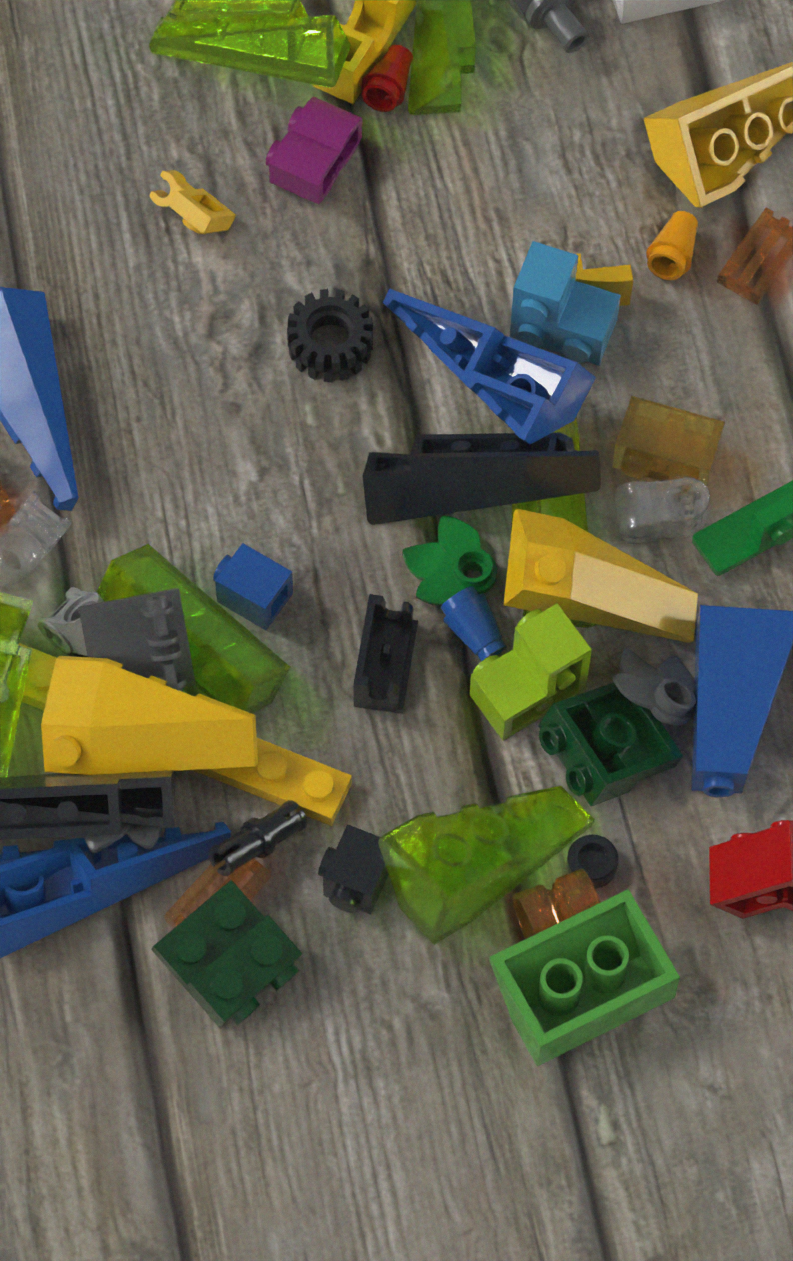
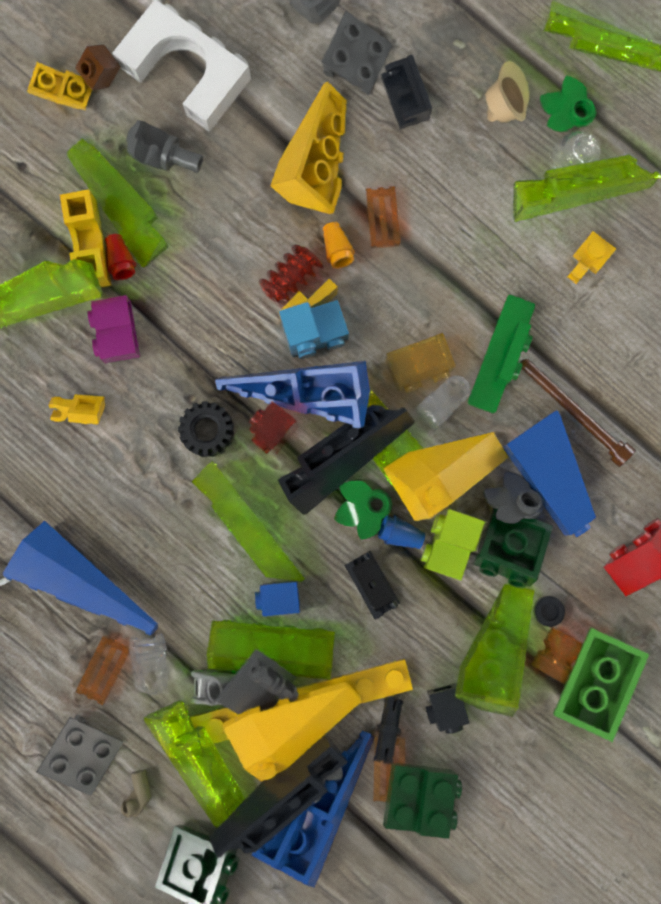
camera: 35 degrees left, 20 degrees up
none -> clear neon green wedge [191,461,306,582]
none -> clear red brick [249,401,299,455]
none -> clear red piece [258,244,325,309]

